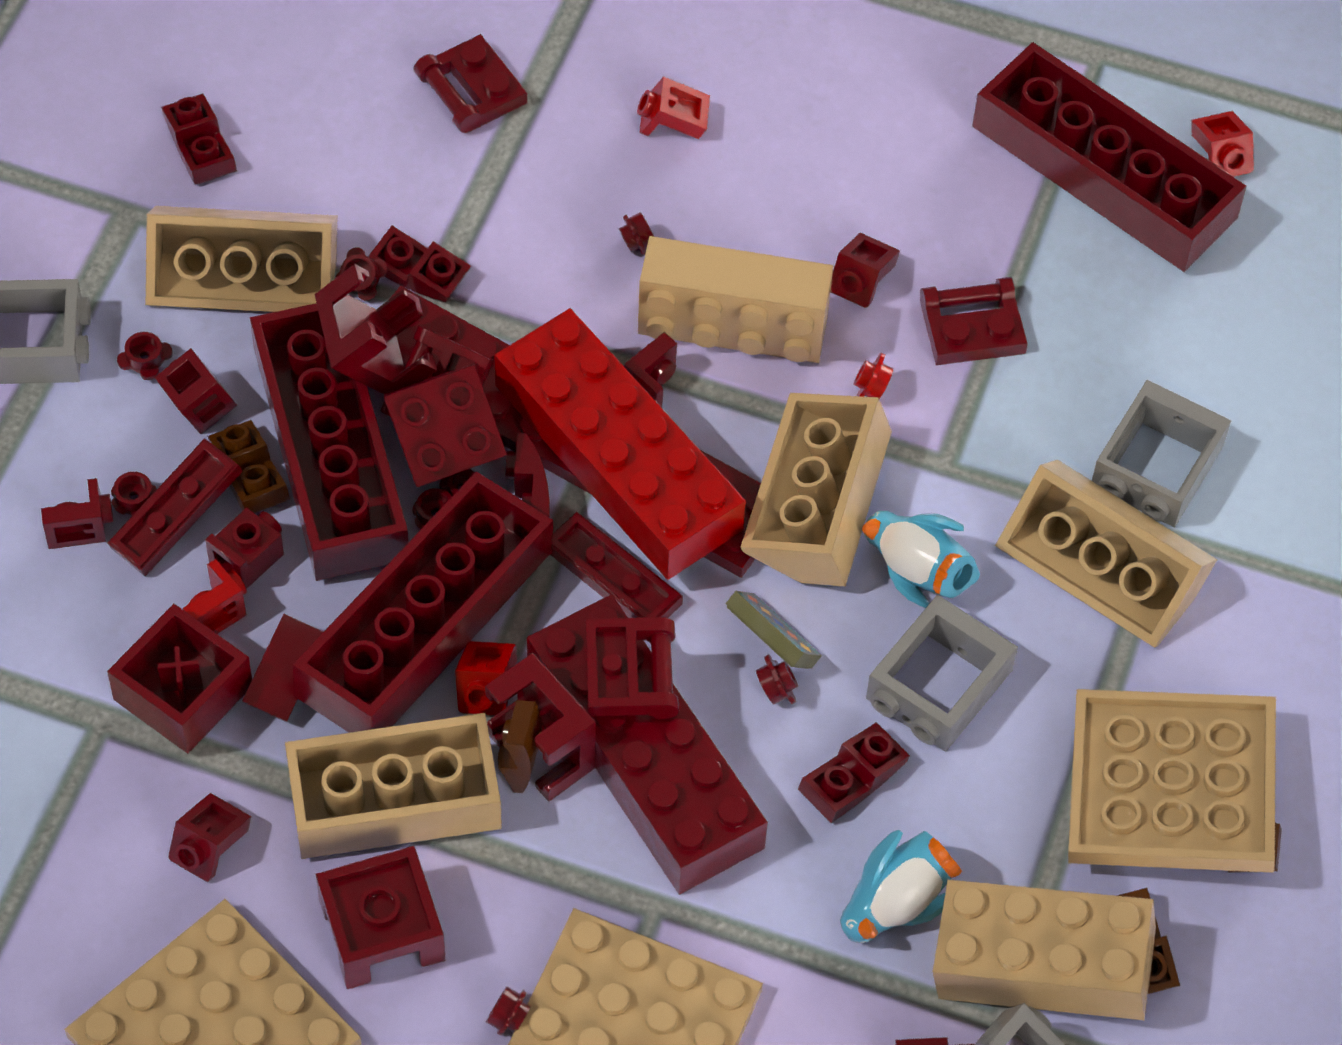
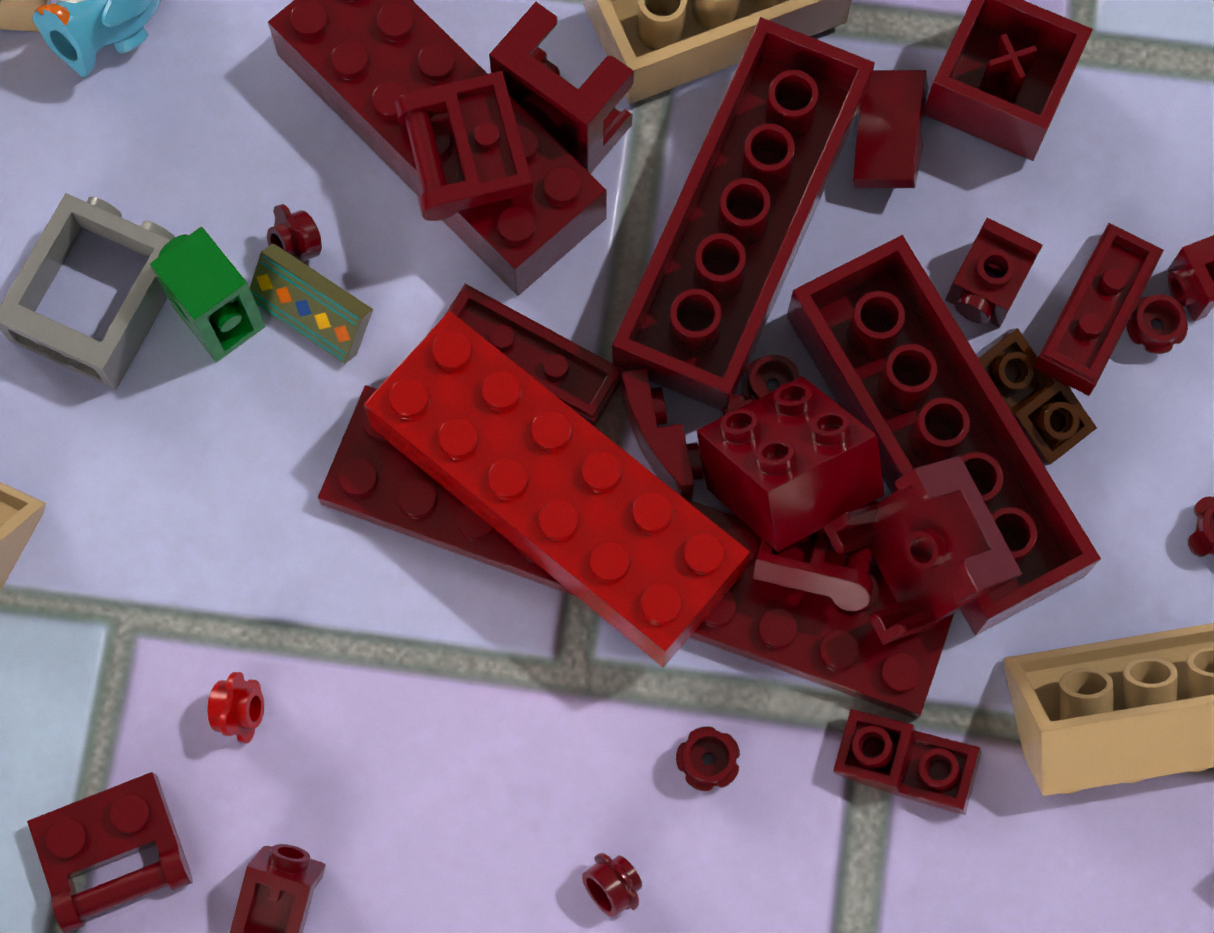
camera: 170 degrees right, 15 degrees up
dark red brick [154,348,237,434] -> none
red bracket [182,559,247,634] -> none
dark red plate [335,247,388,301] -> none
red bracket [455,641,517,715] -> none
reddish brown slope [498,700,543,793] -> none
dark red bracket [624,332,677,408] -> none
tan brick [638,236,834,363] -> none
tan slope [741,393,892,587] -> none
dark red slope [798,722,910,823] -> none
animal [862,510,980,608] -> none
none -> green brick [149,226,266,363]
none -> dark red plate [676,726,740,791]

